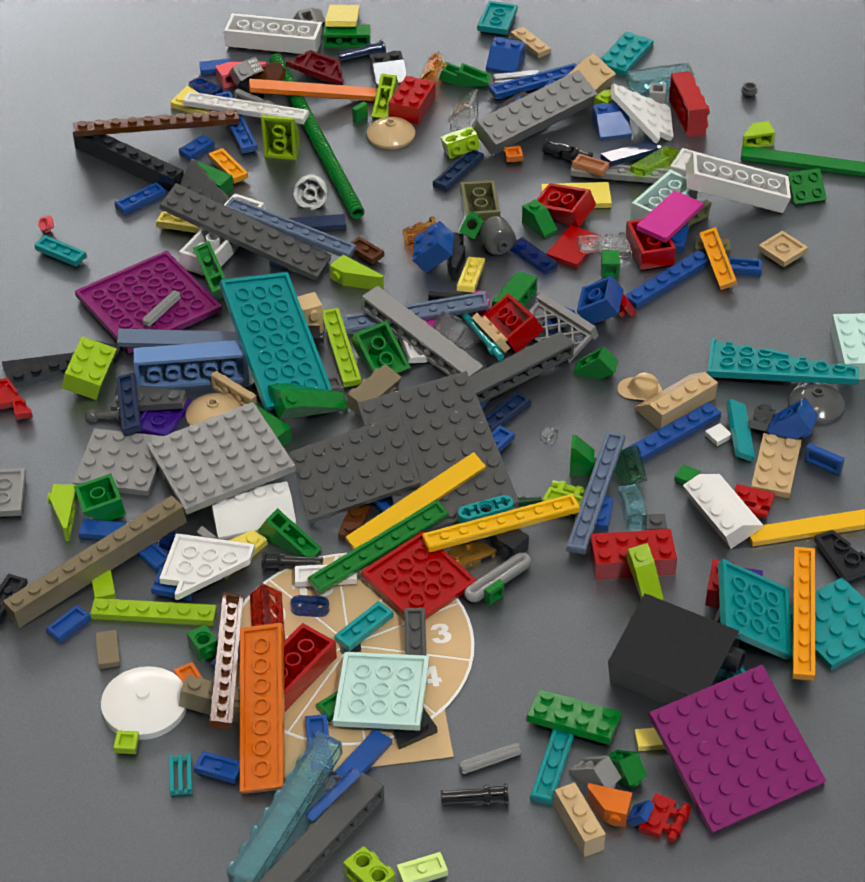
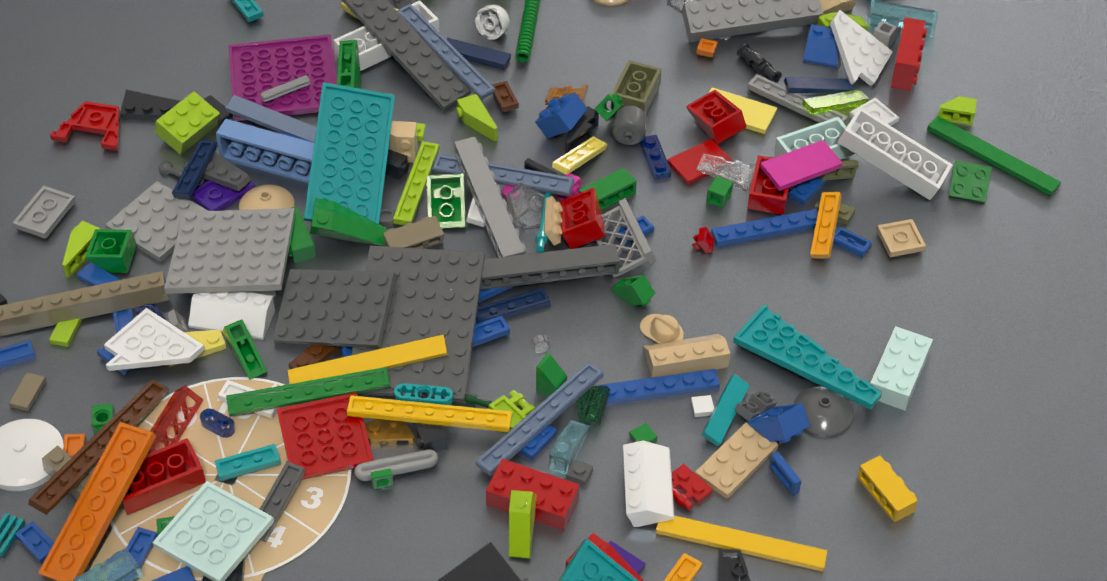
camera: 25 degrees right, 5 degrees up
lime plate [90,598,217,626] -> none
tan plate [211,371,257,406] -> none
black pin [261,552,324,571] -> none
dark blue tile [433,150,484,192] -> none
lime brick [441,126,481,159] -> none
green slope [522,199,557,239] -> none
nougat tile [572,154,610,177] -> none
blue brick [577,276,623,324] -> none
dark grey plate [741,82,758,97] -> none

